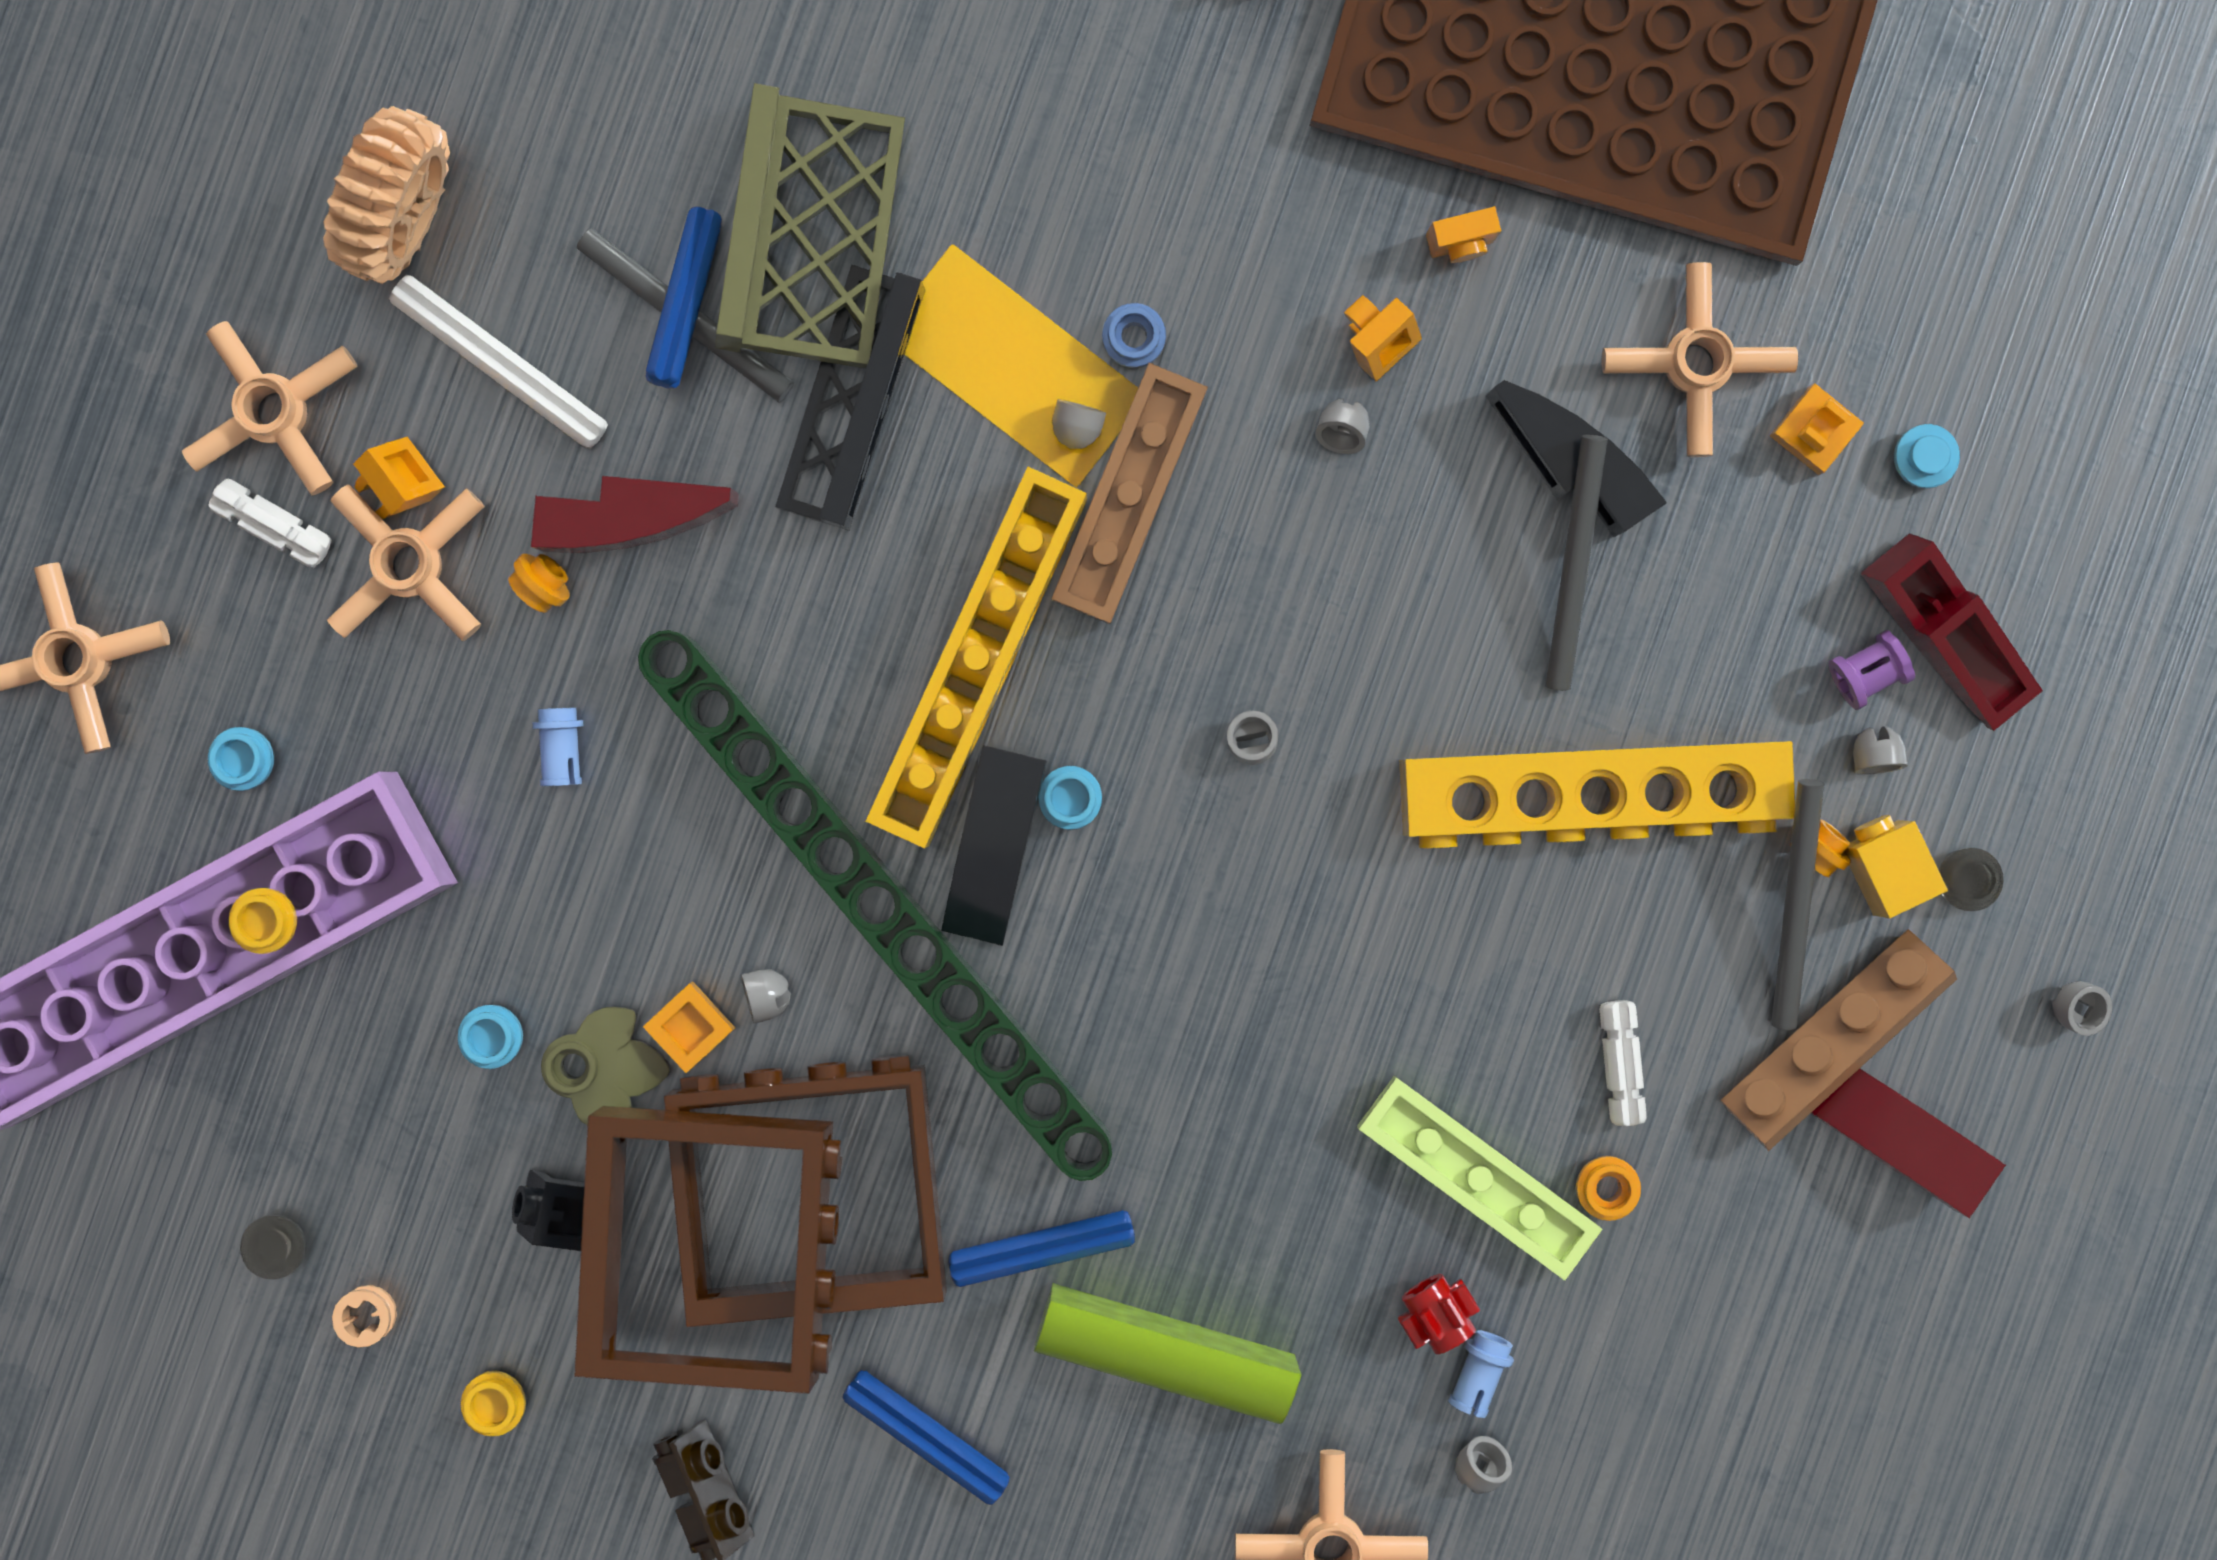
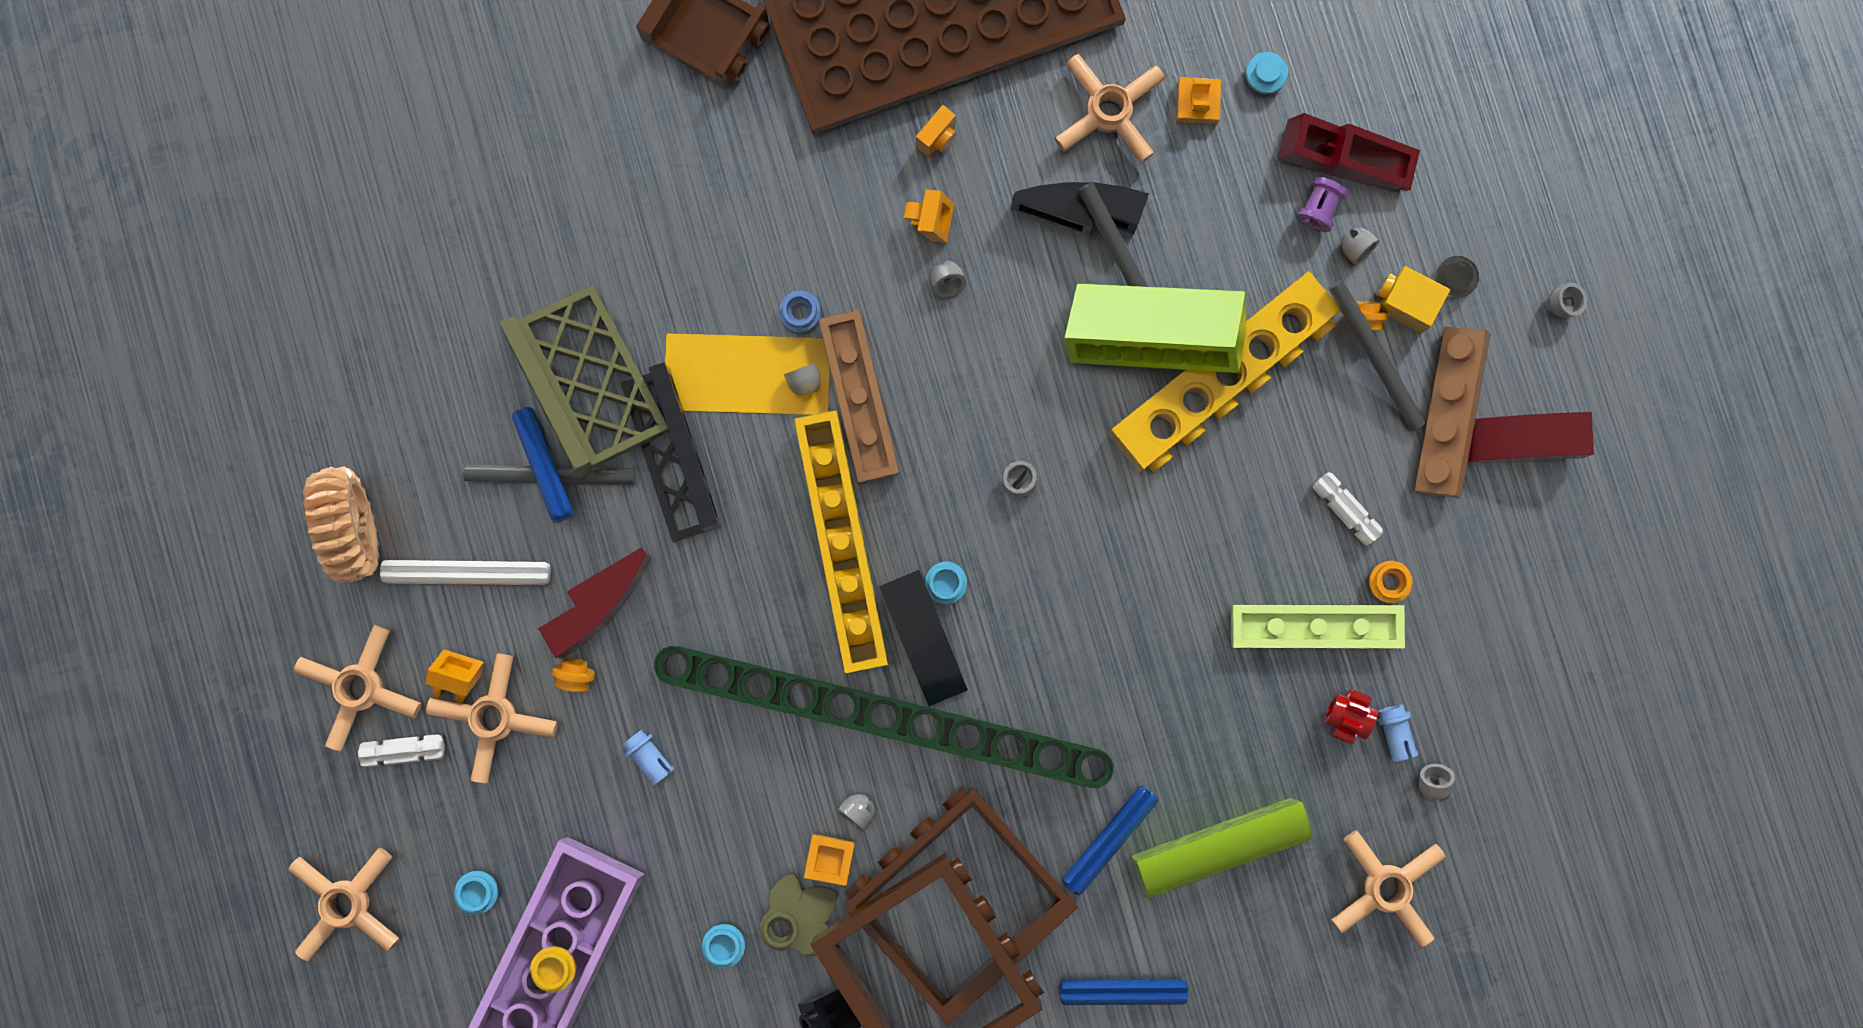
camera: 30 degrees left, 5 degrees down
none -> brick [1065,283,1247,373]

